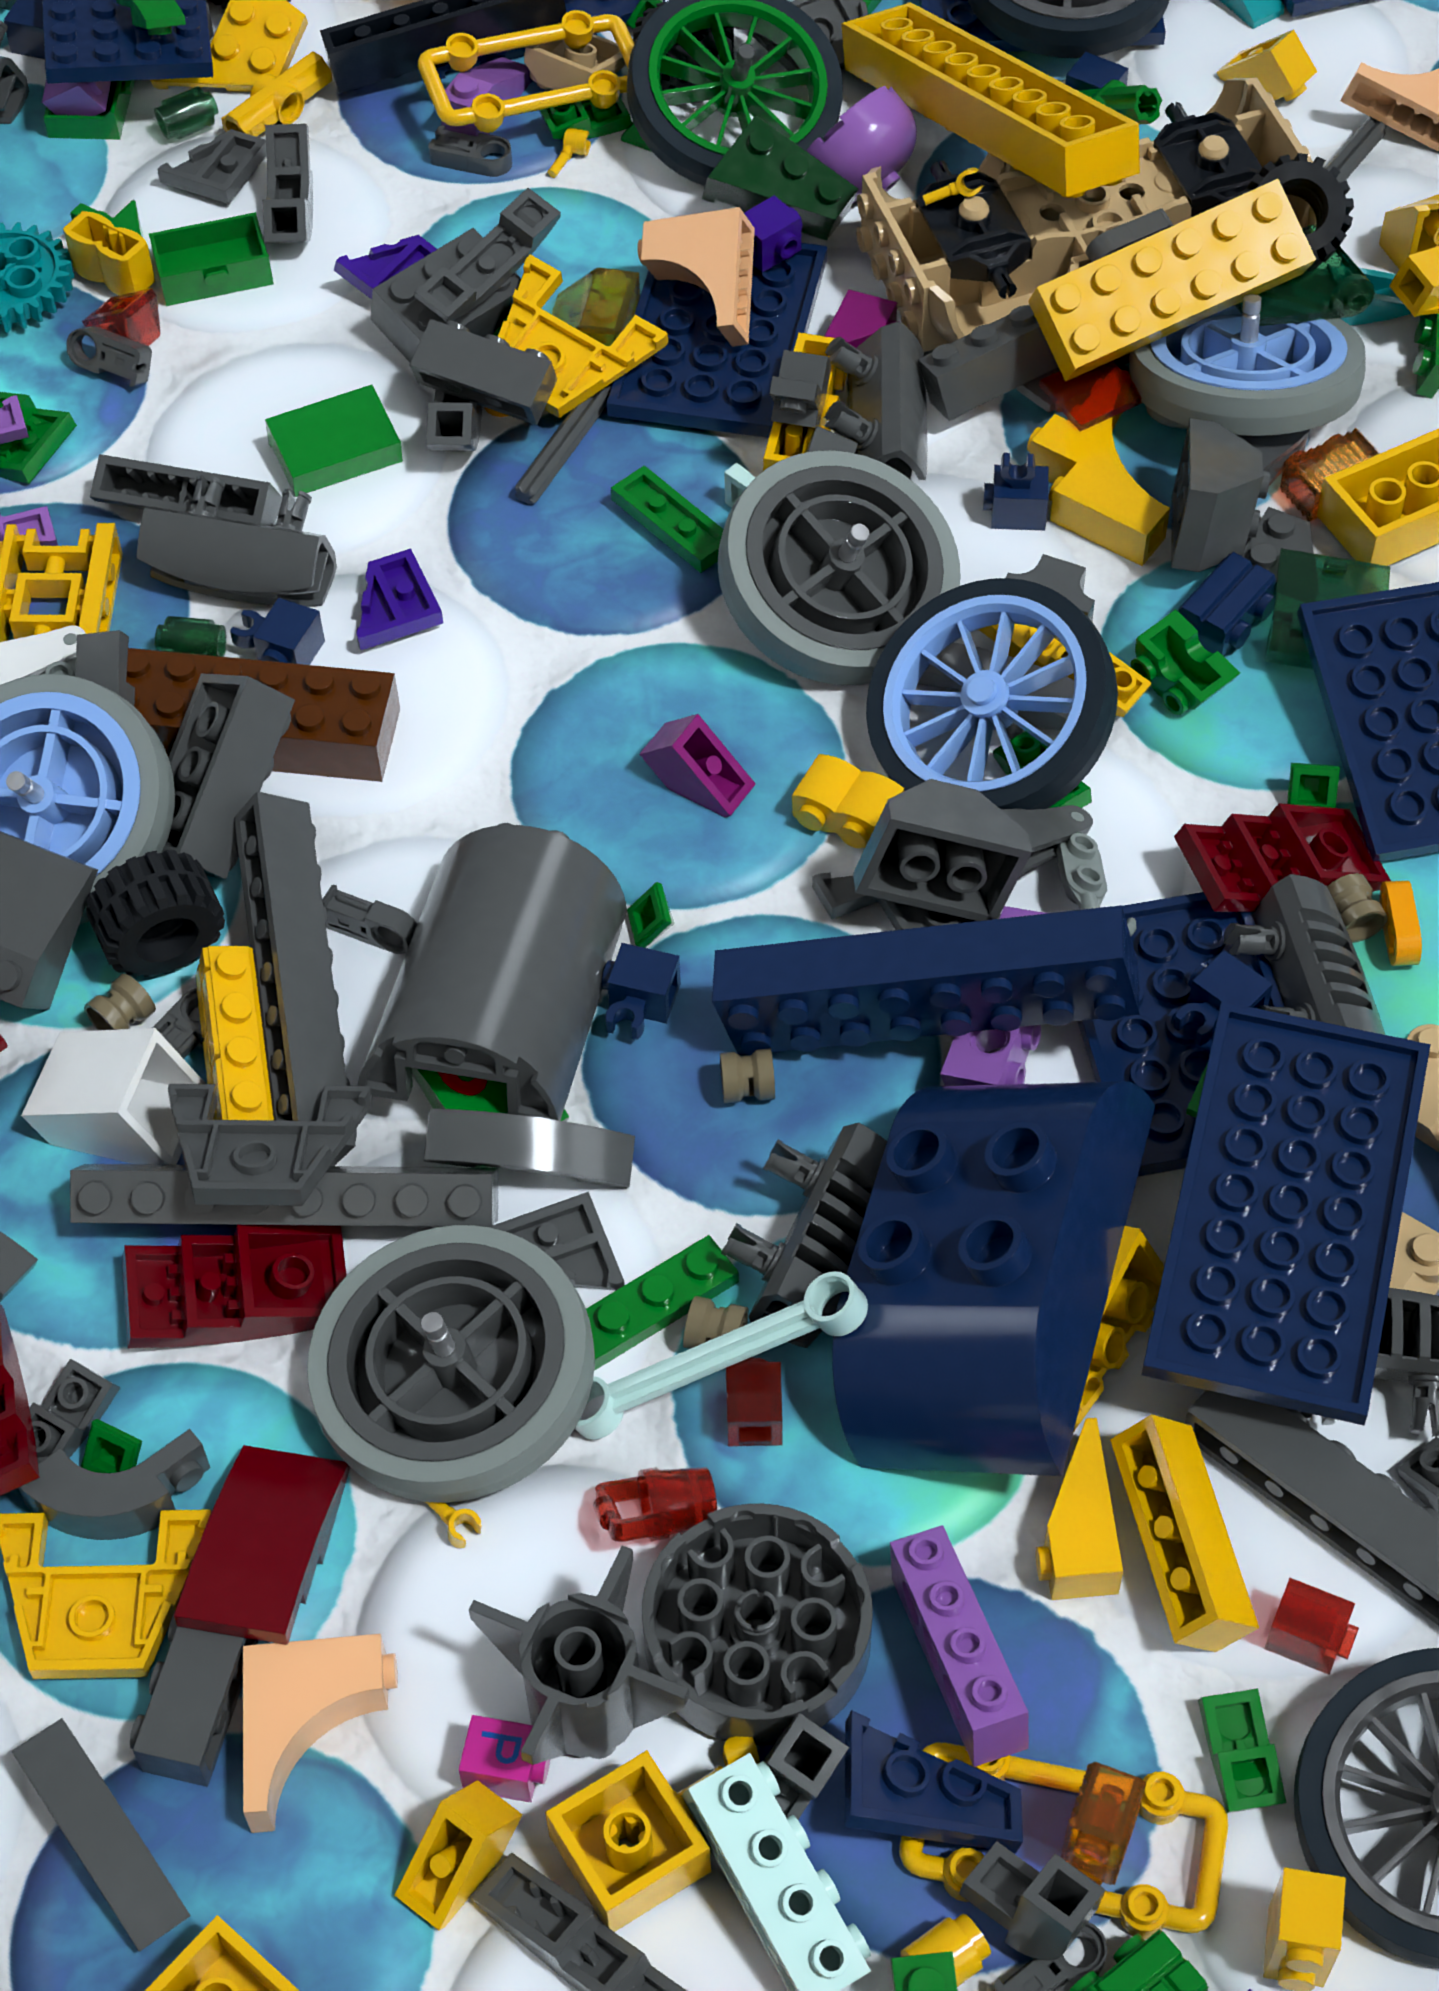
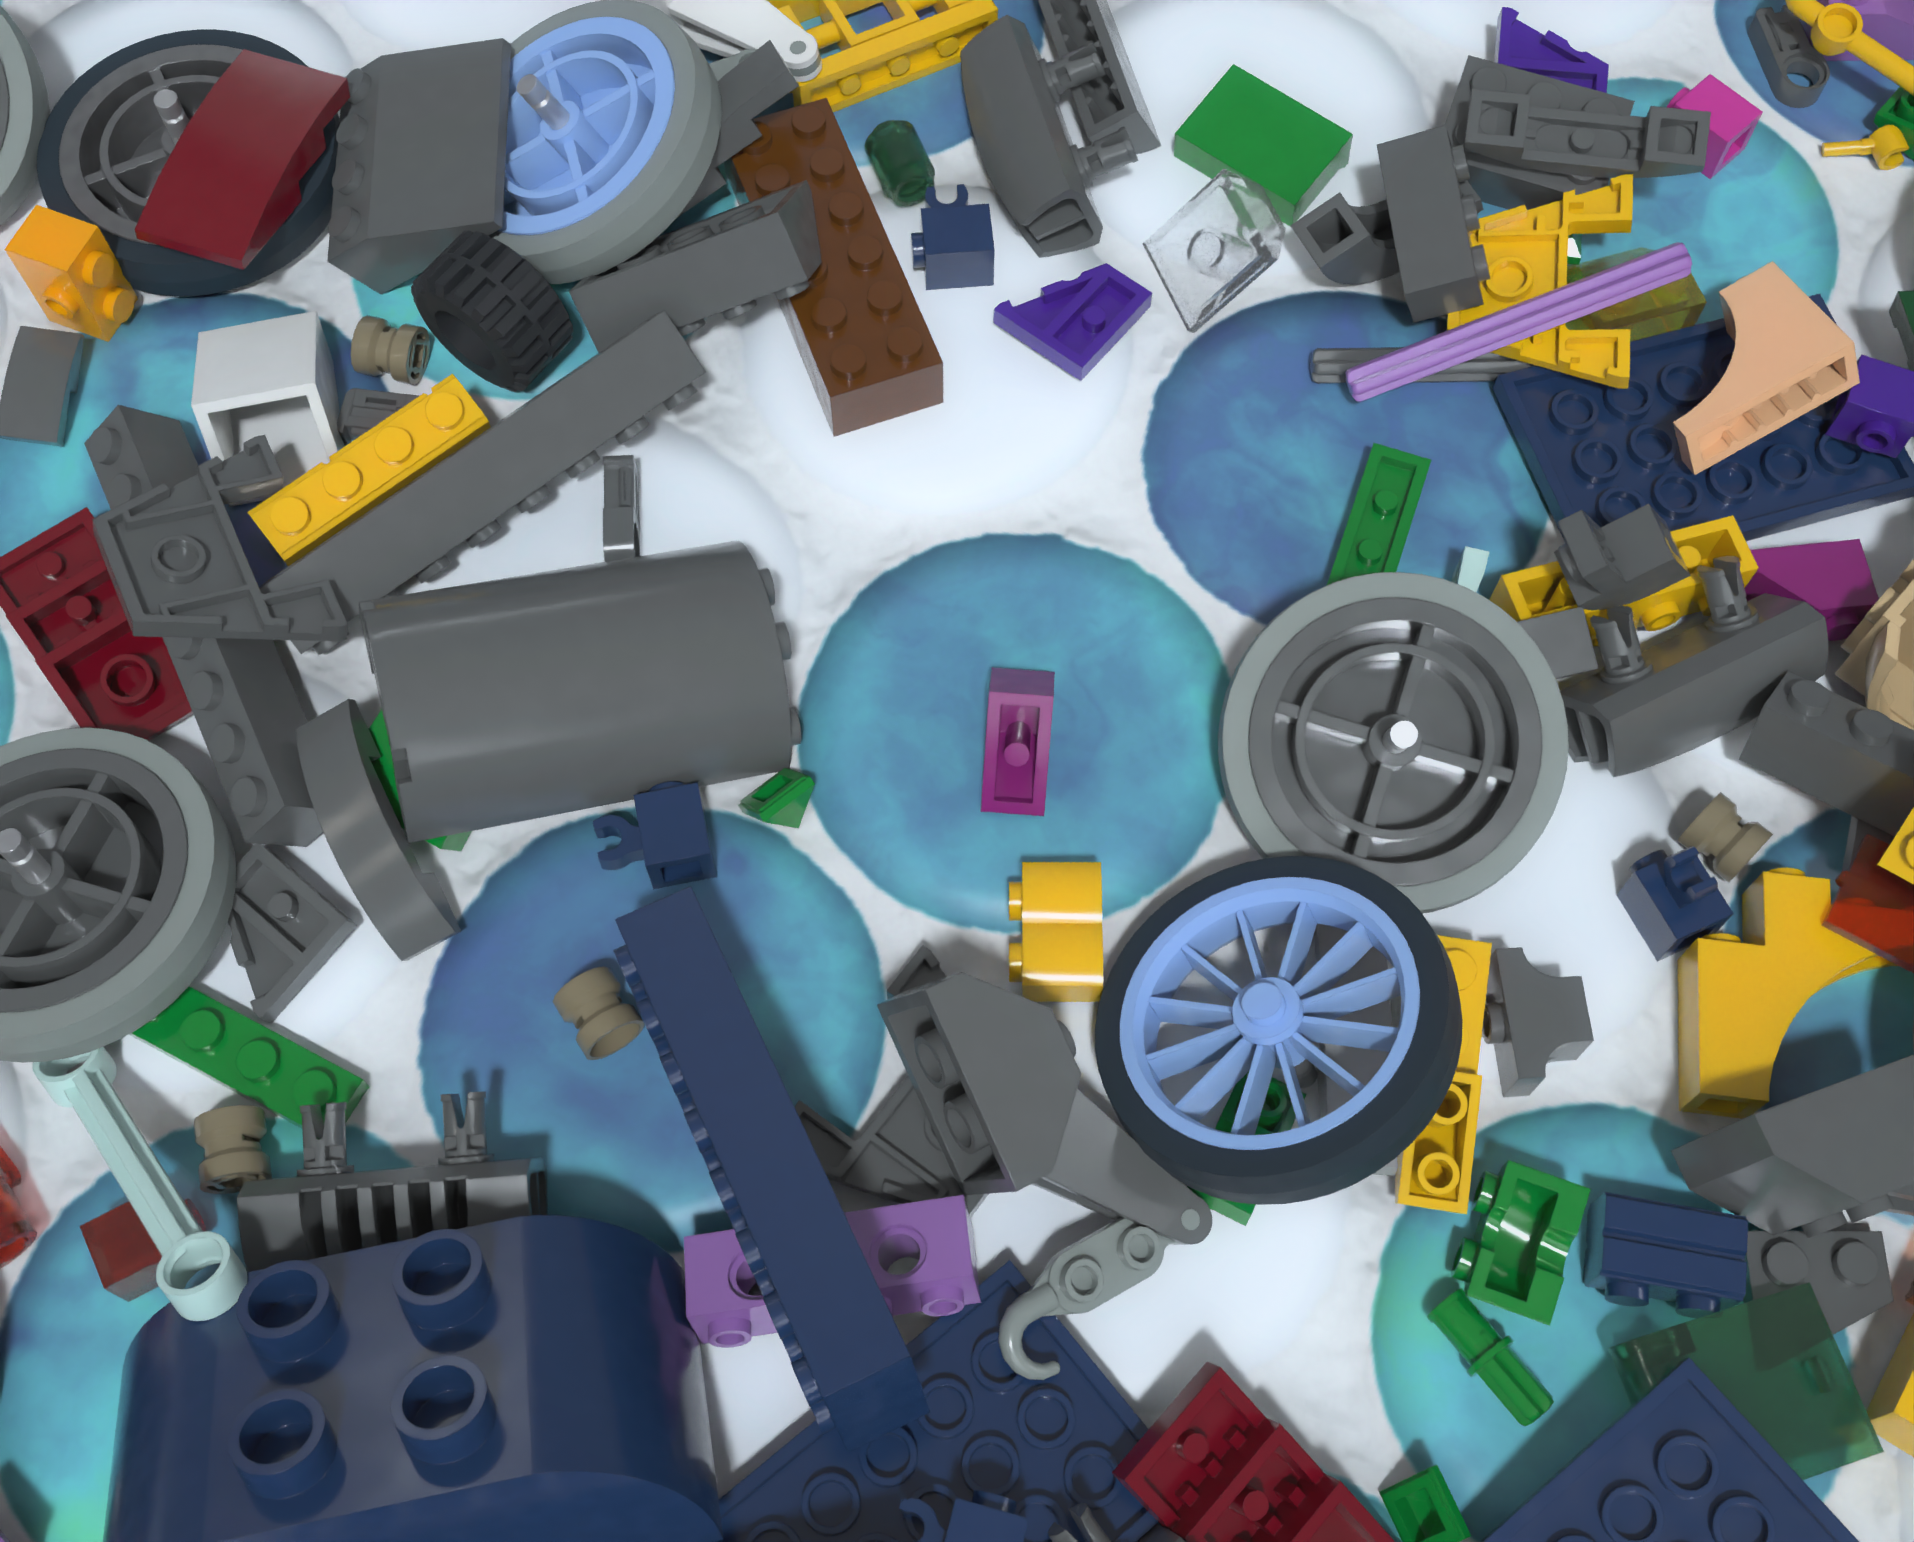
camera: 60 degrees right, 10 degrees up
none -> clear slope [1143,169,1286,333]
none -> medium lavender axle [1345,242,1692,402]
none -> green axle [1427,1288,1554,1426]
none -> dark pink brick [1667,74,1763,179]
none -> dark tan wheel [1677,792,1773,883]

